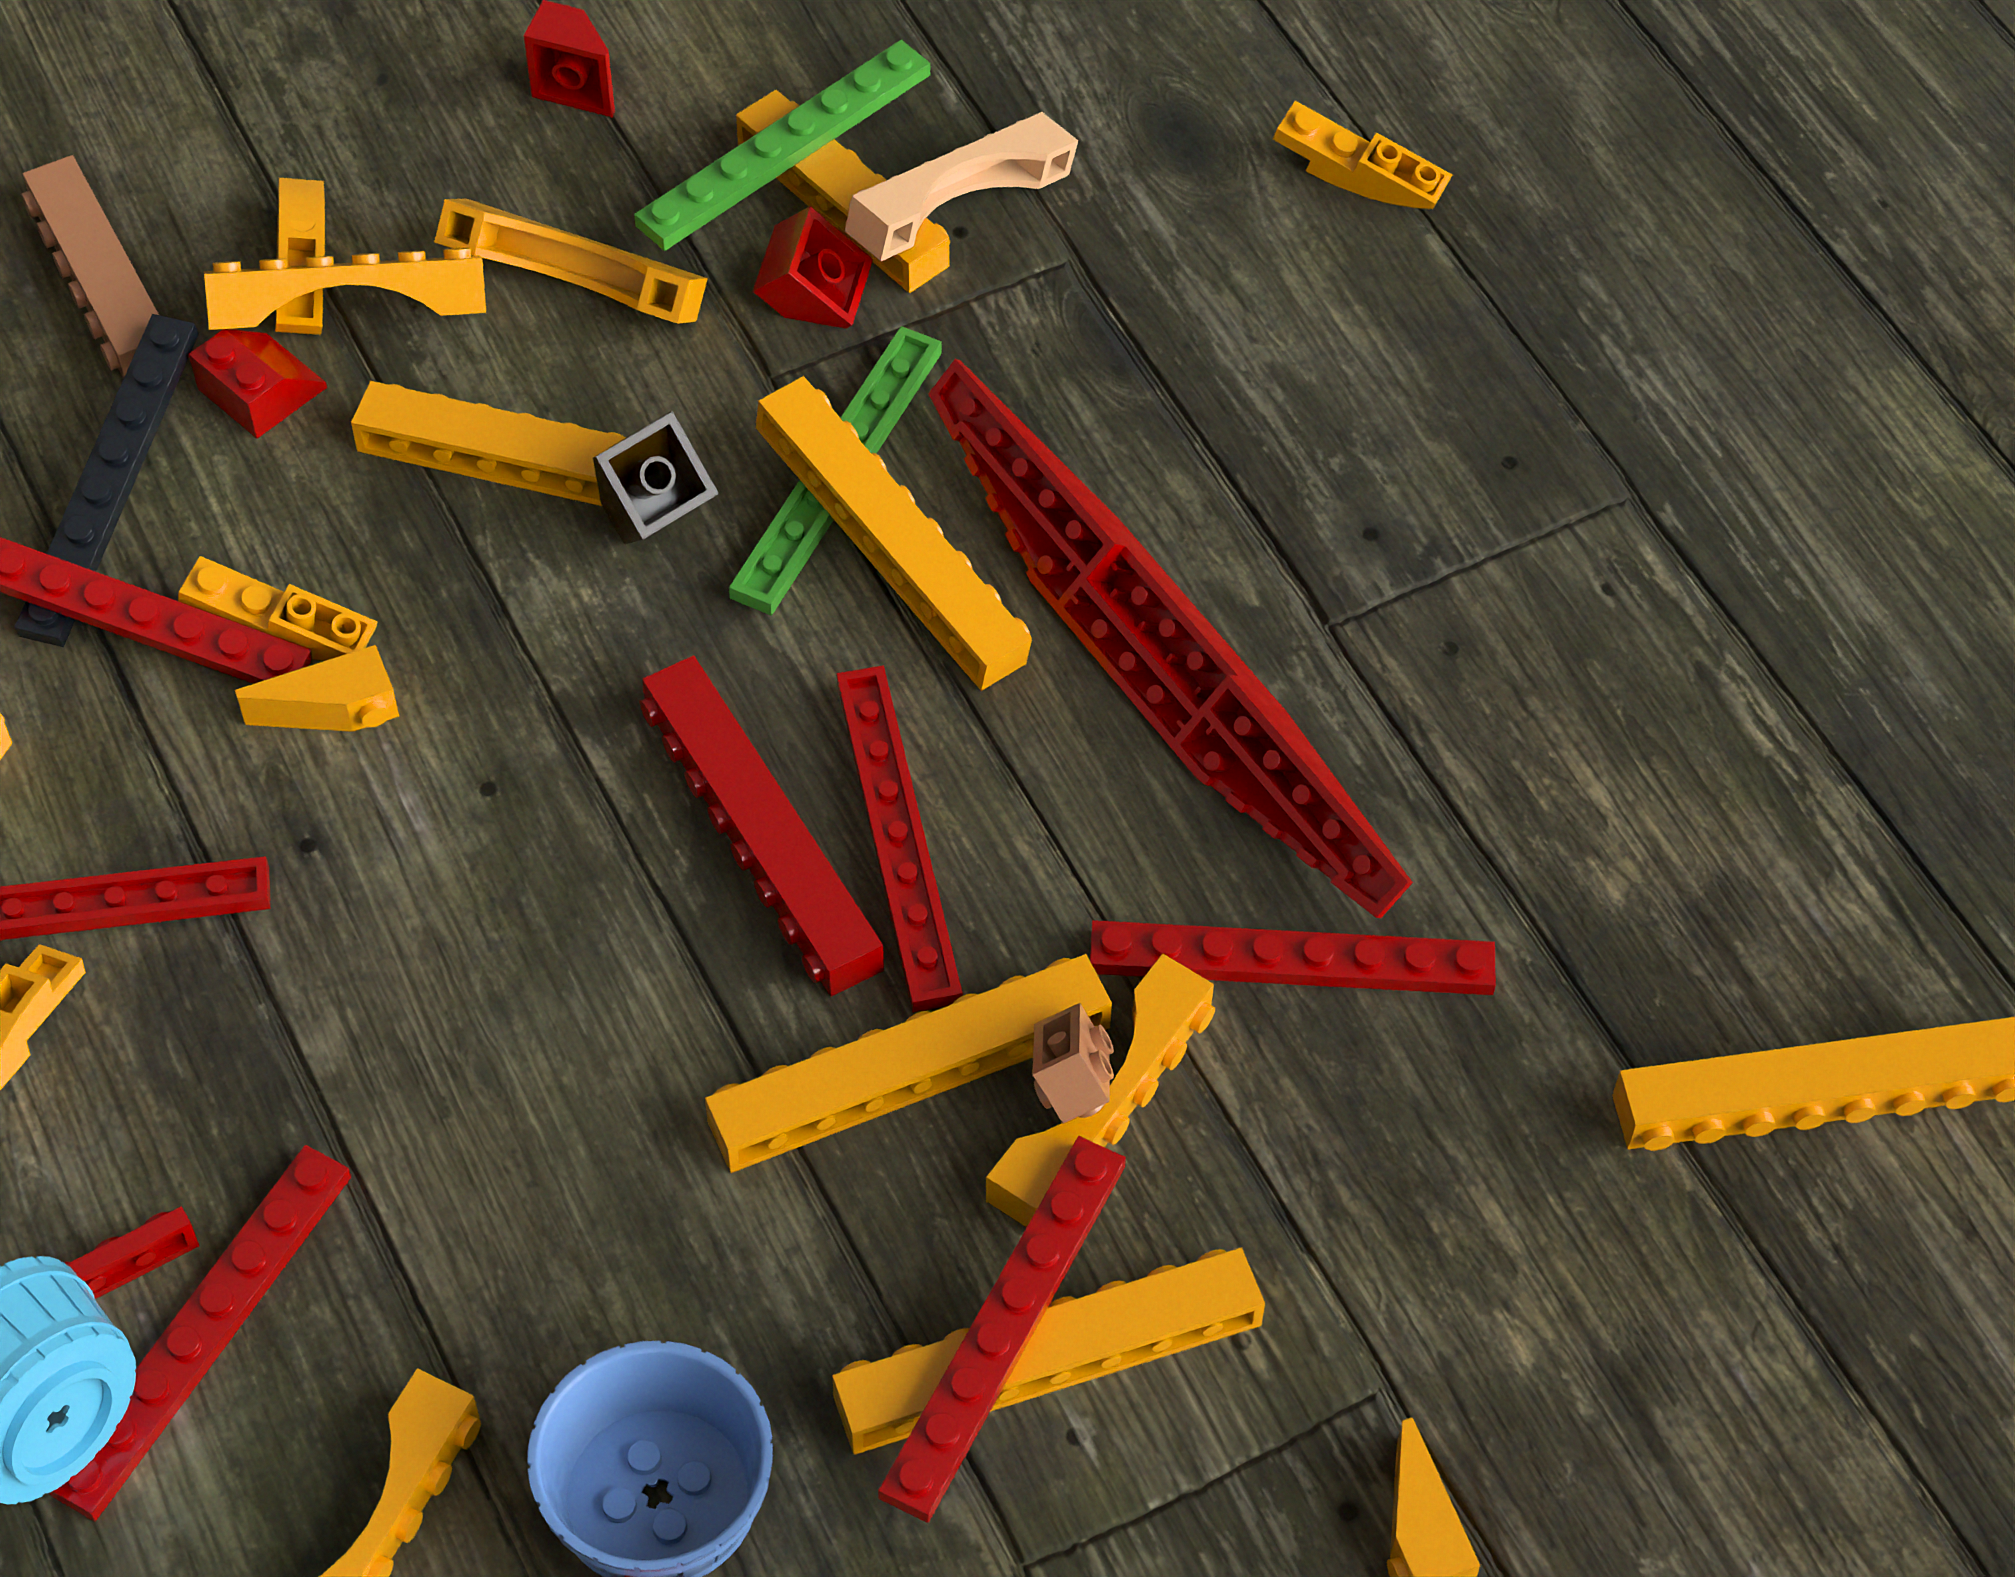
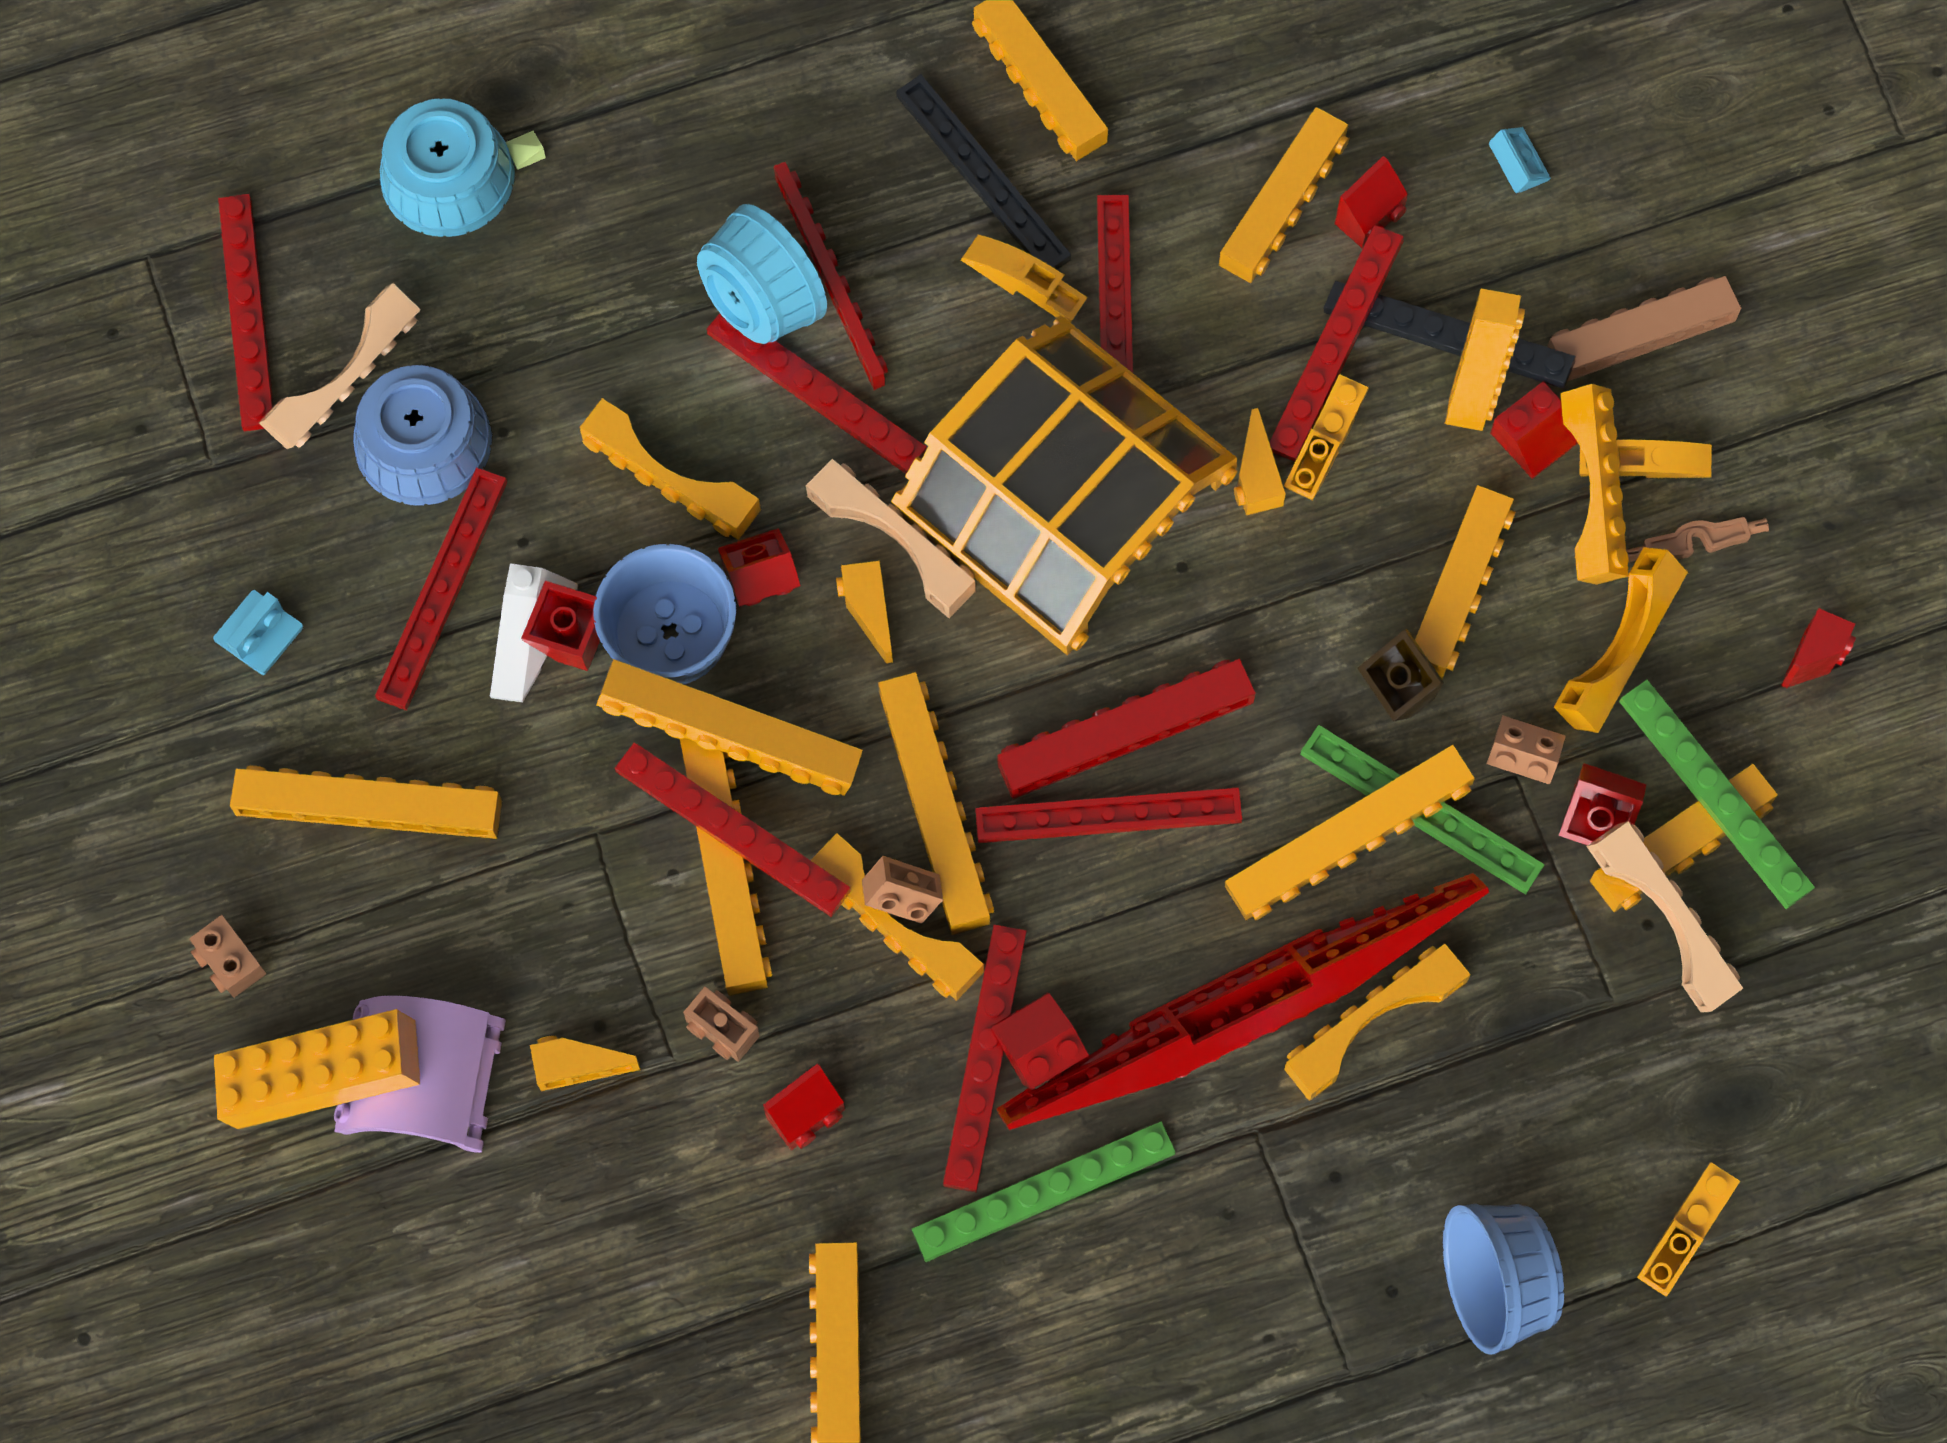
camera: 100 degrees right, 15 degrees up
none -> light orange brick [596,659,863,796]
none -> nougat brick [683,987,760,1062]
none -> red slope [718,528,801,606]
none -> red slope [763,1063,845,1151]
none -> light nougat arch [806,459,975,619]
none -> light orange slope [836,561,893,663]
none -> clear smoke window [891,316,1238,656]
none -> bright green plate [912,1121,1175,1262]
none -> red slope [991,993,1089,1090]
none -> light orange arch [1284,944,1470,1101]
none -> medium blue piece [1443,1204,1564,1354]
none -> light orange brick [1445,288,1525,431]
none -> nougat brick [1487,715,1566,785]
none -> nougat piece [1626,517,1769,563]

